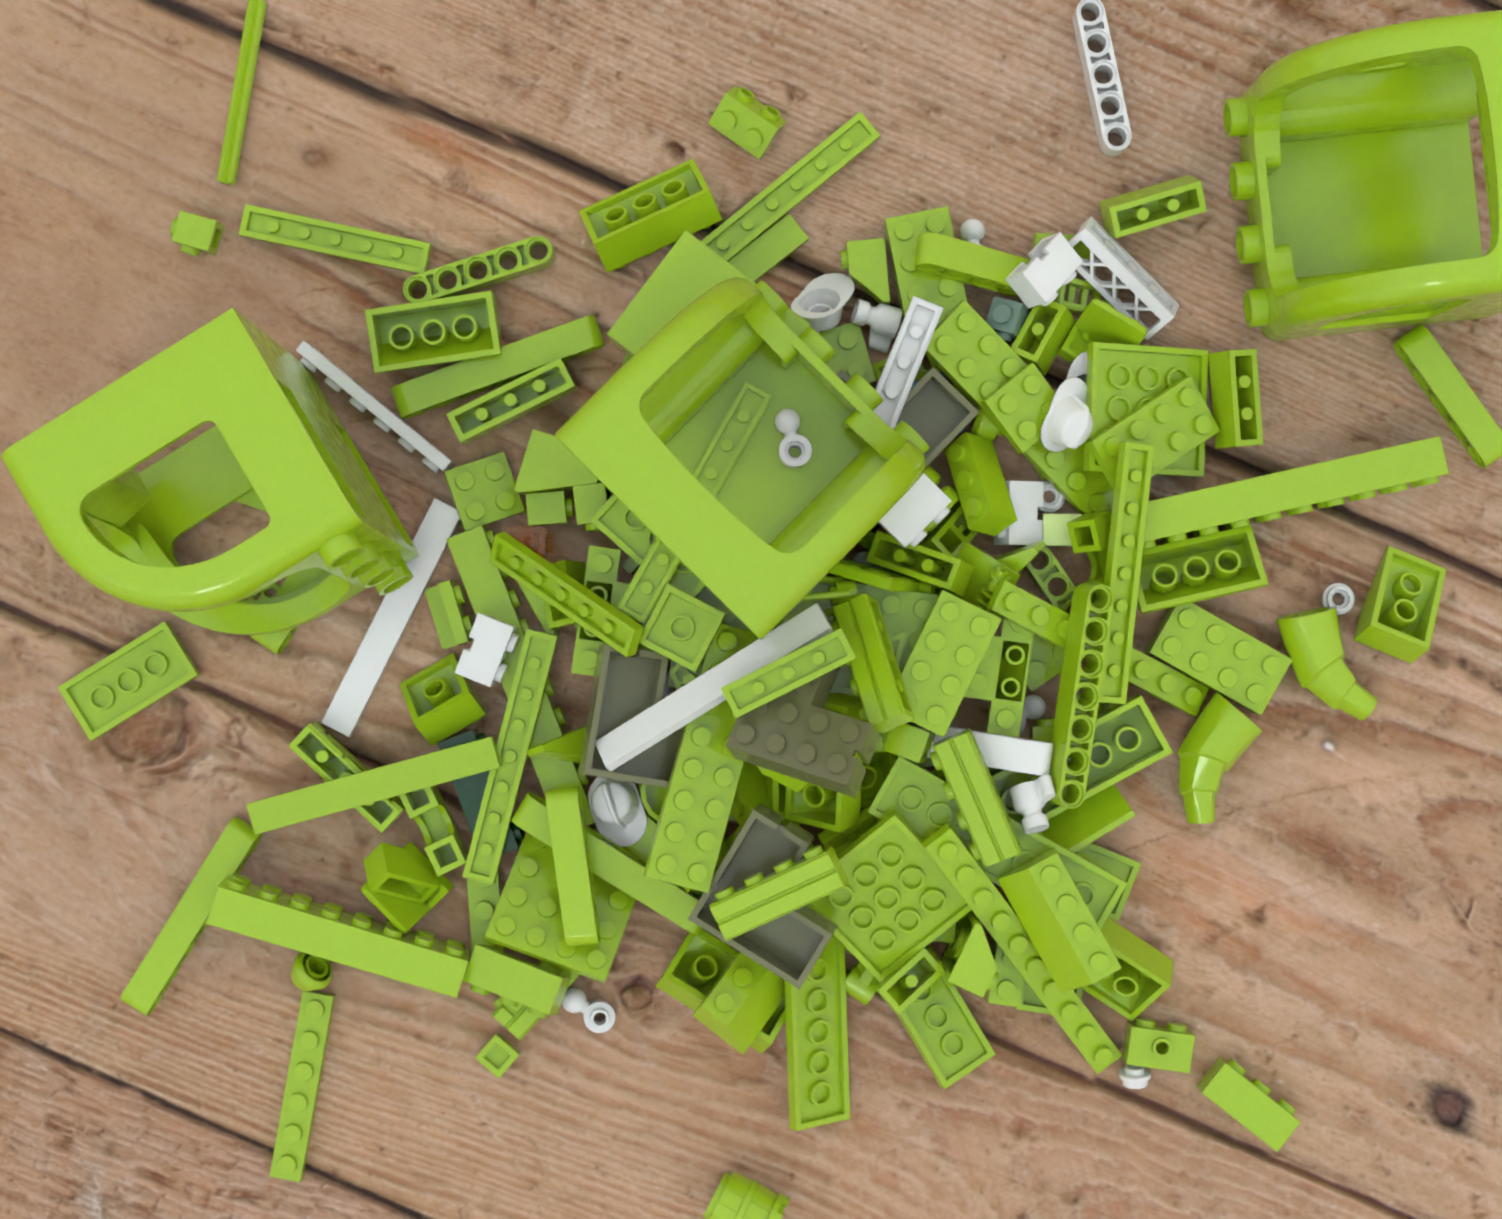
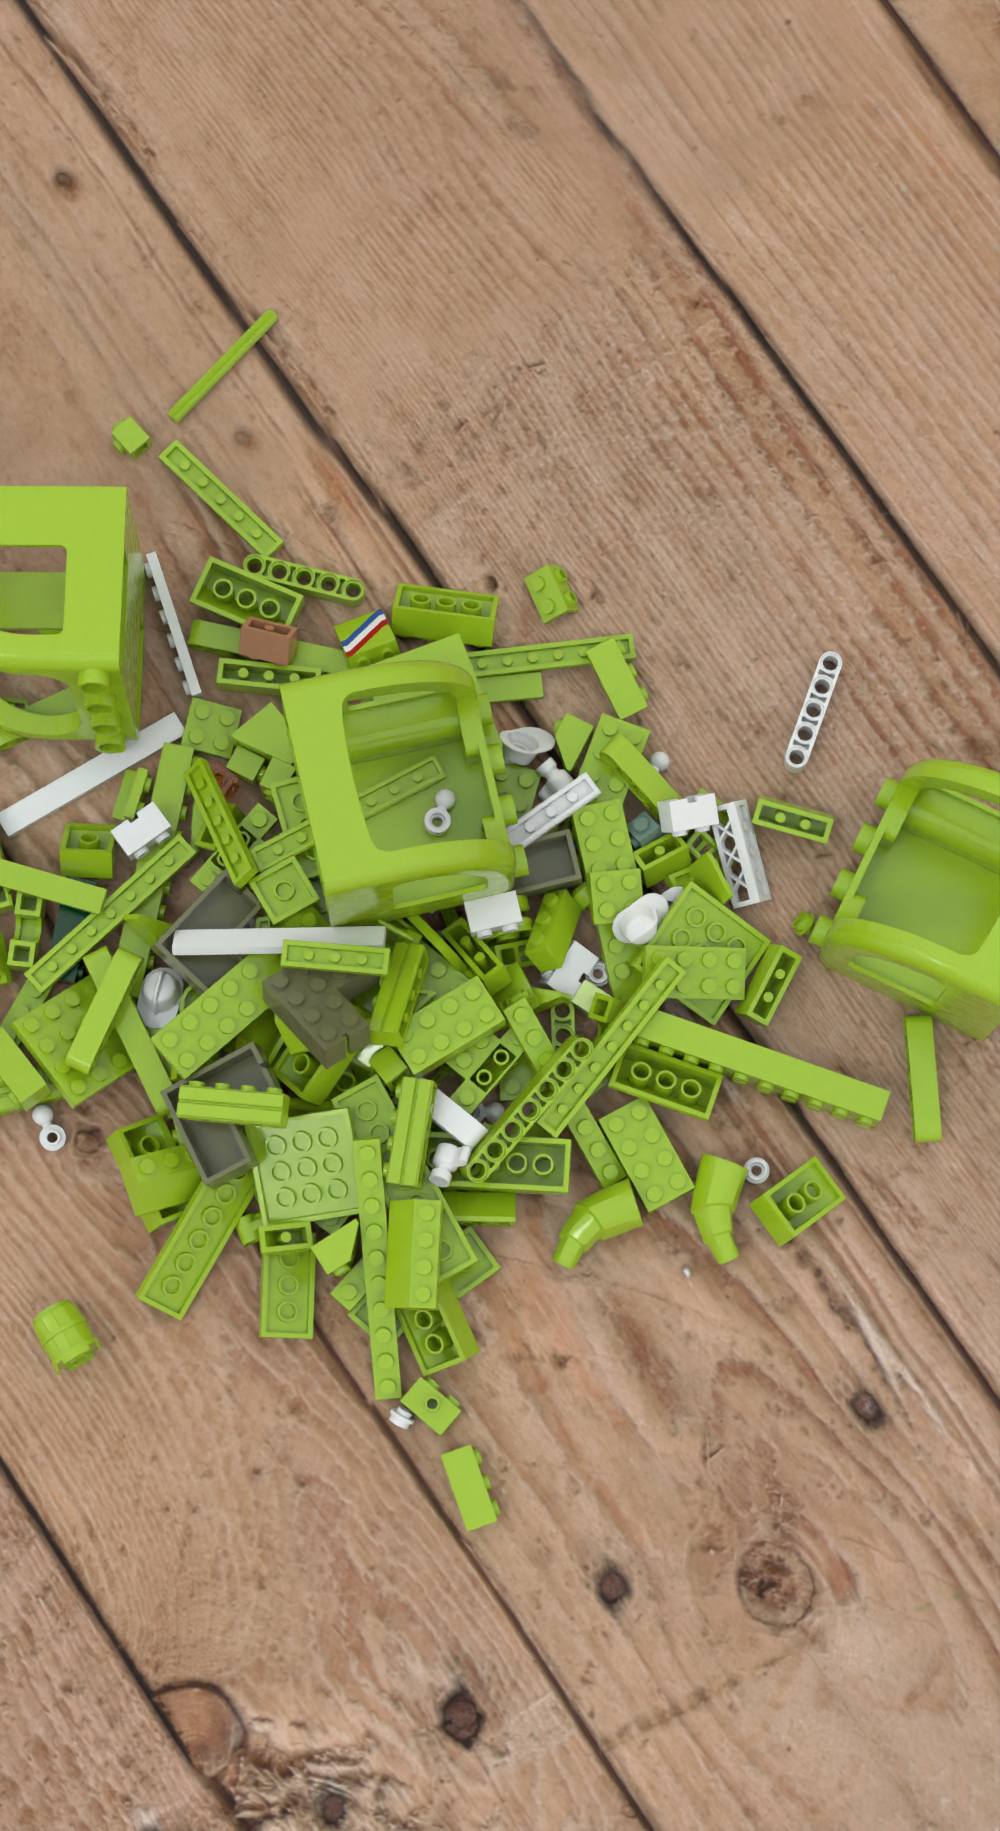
camera: 30 degrees right, 10 degrees down
none -> nougat brick [239,616,298,666]
none -> lime panel [333,609,401,669]
none -> lime brick [584,637,649,720]
none -> lime plate [792,911,816,936]

